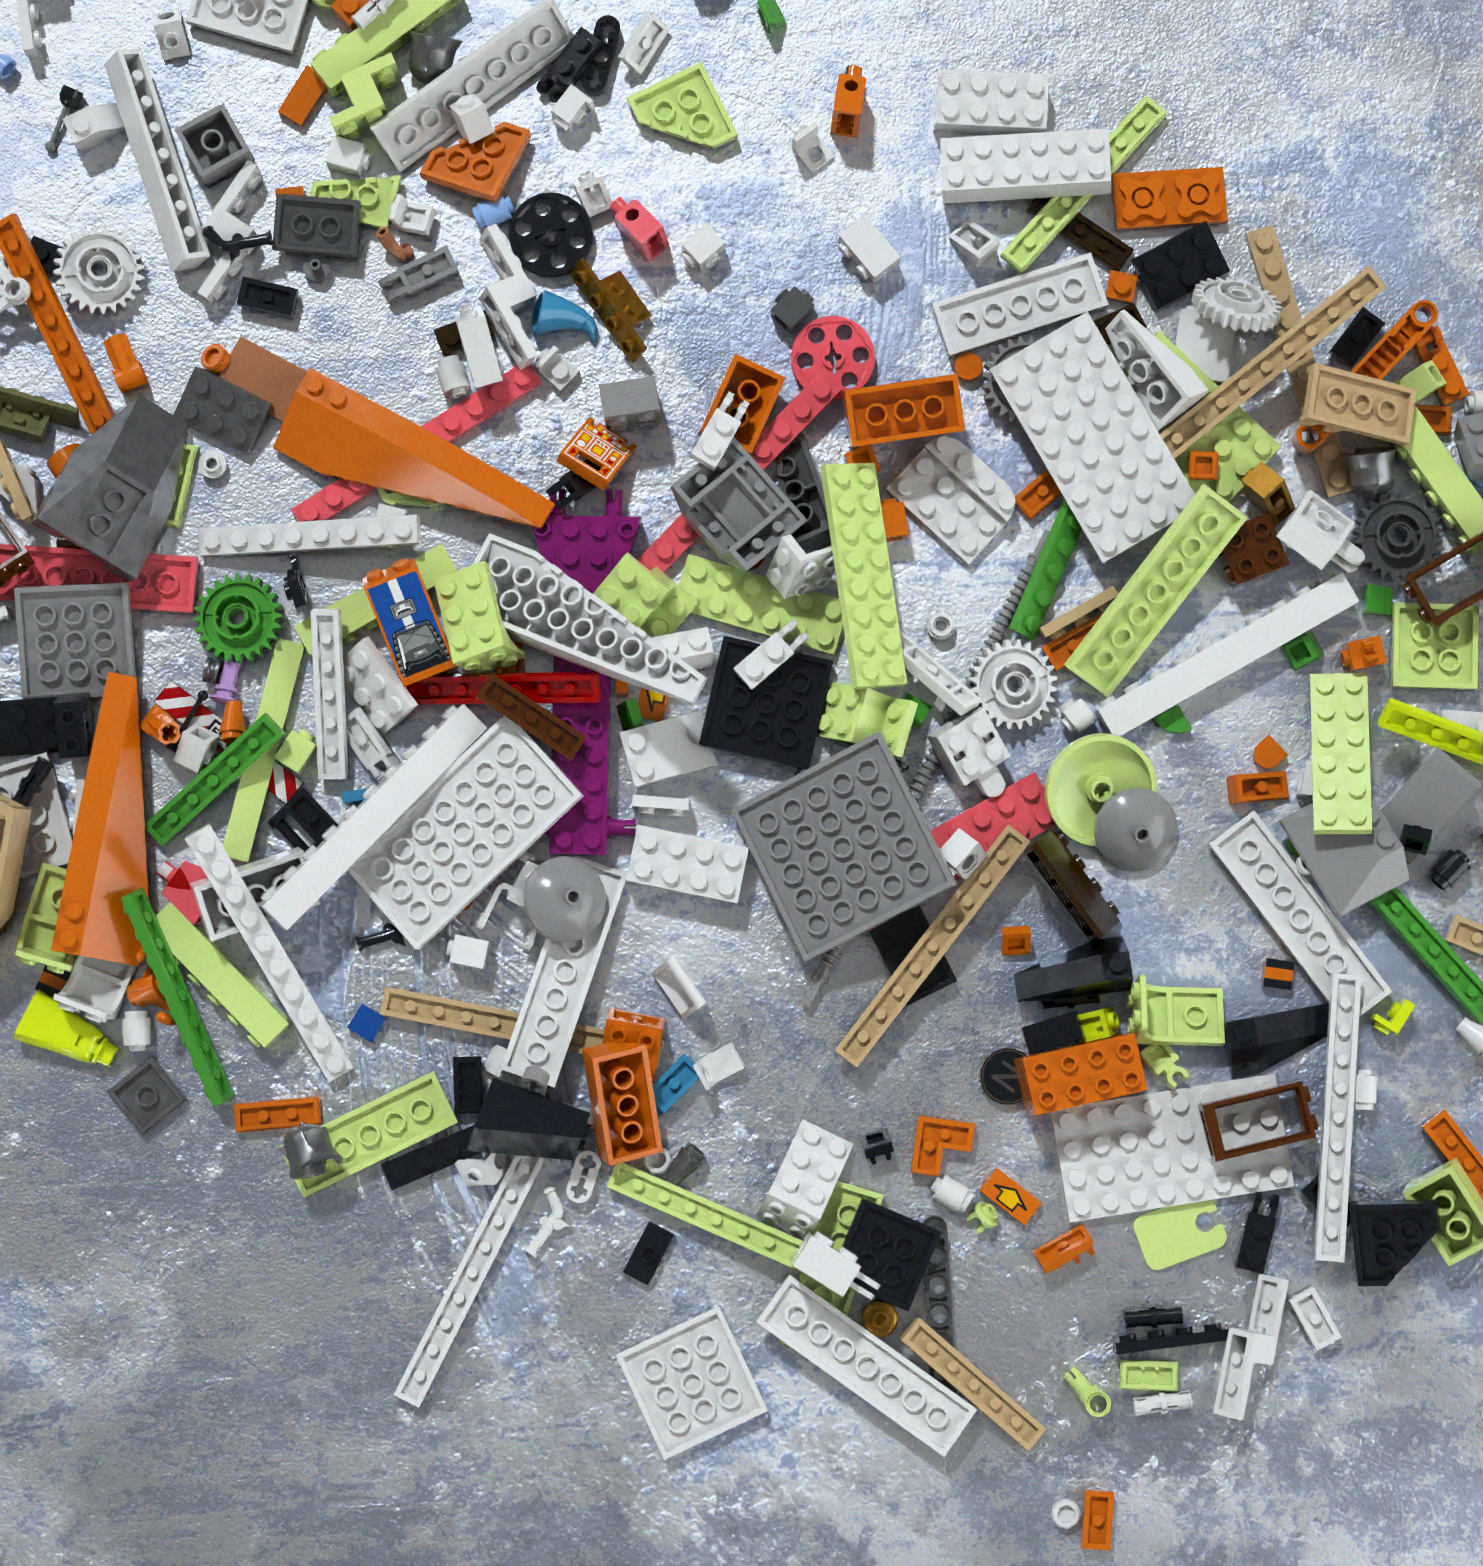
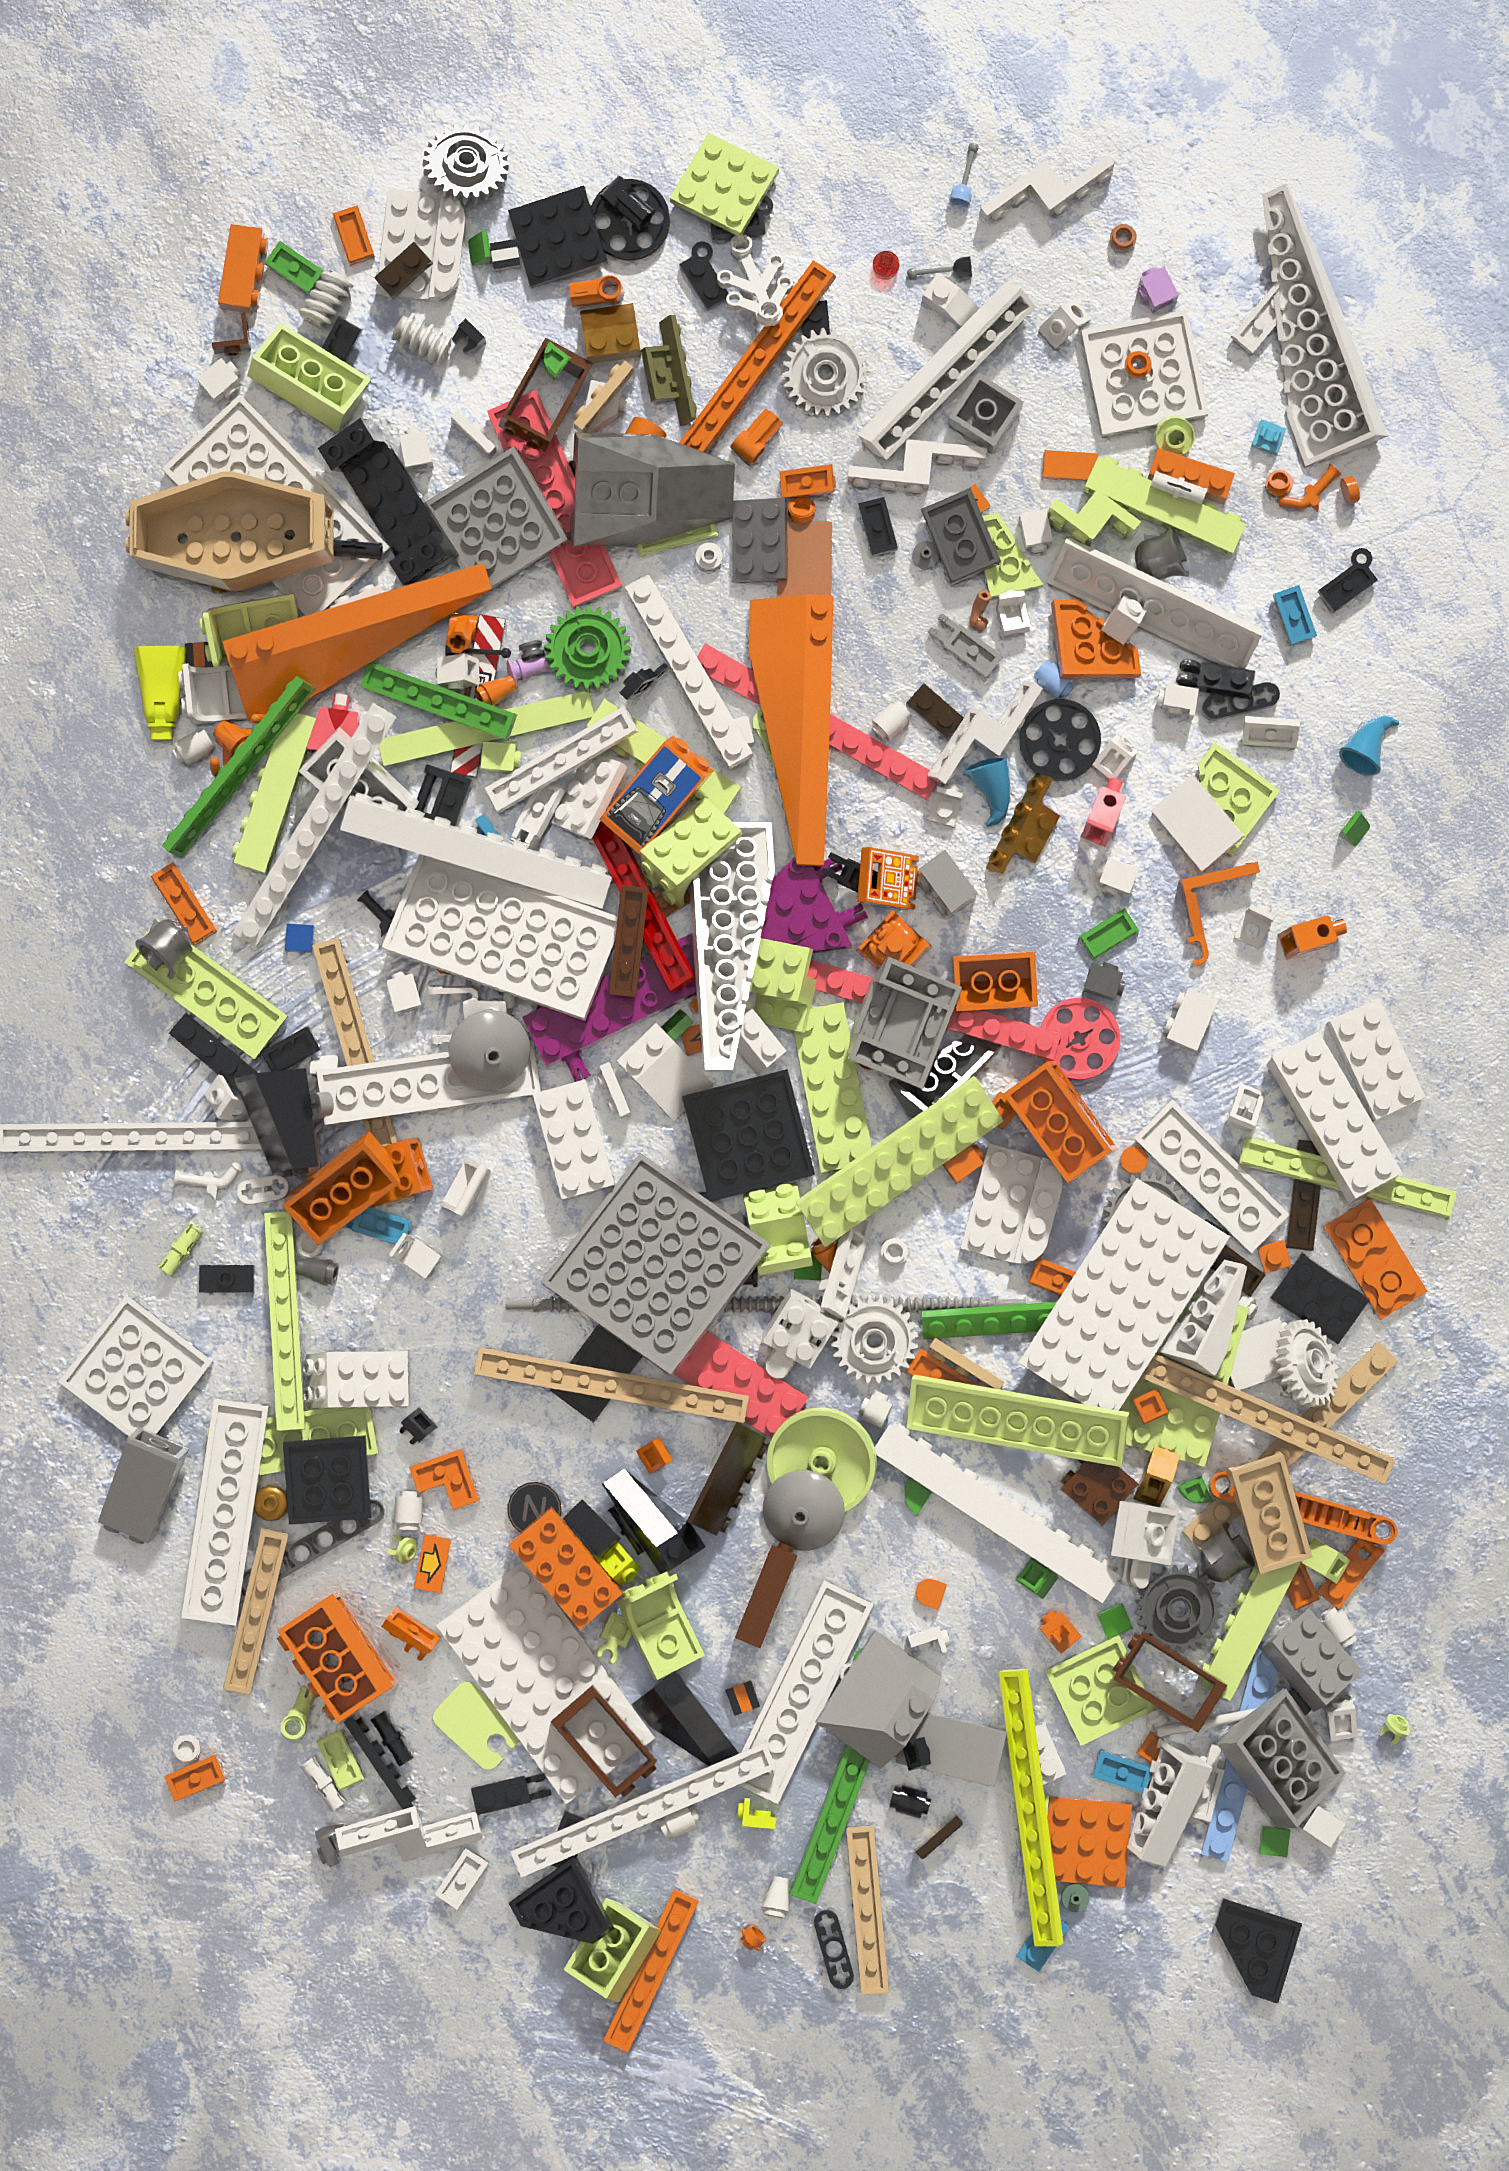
camera: 65 degrees right, 0 degrees up
flat silver tile [107,1055,188,1136] -> none
black piece [202,225,274,264] -> none
white window [453,303,503,388] -> none
white hinge [689,391,750,471] -> none
white hinge [733,619,810,691] -> none
white bracket [766,534,835,599] -> none
white brick [790,1231,881,1300] -> none
white brick [940,828,988,880] -> none
orange slope [1226,771,1289,805] -> none
yellowish green plate [1310,673,1372,834] -> none
black plate [1328,307,1385,369] -> none
none -> light grey slope [98,1427,189,1544]
none -> yellowish green pin [158,1222,204,1277]
none -> orange brick [277,1592,397,1723]
none -> flat silver plate [315,1824,348,1868]
none -> reddish brown window [735,1542,798,1648]
none -> orange plate [779,464,836,499]
none -> orange cone [811,1239,837,1274]
none -> orange brick [856,910,932,970]
none -> clear red tile [873,251,900,280]
none -> bright green tile [1078,908,1139,960]
none -> white tile [1151,775,1245,872]
none -> bright green tile [1176,1476,1213,1503]
none -> orange hinge [1179,862,1260,965]

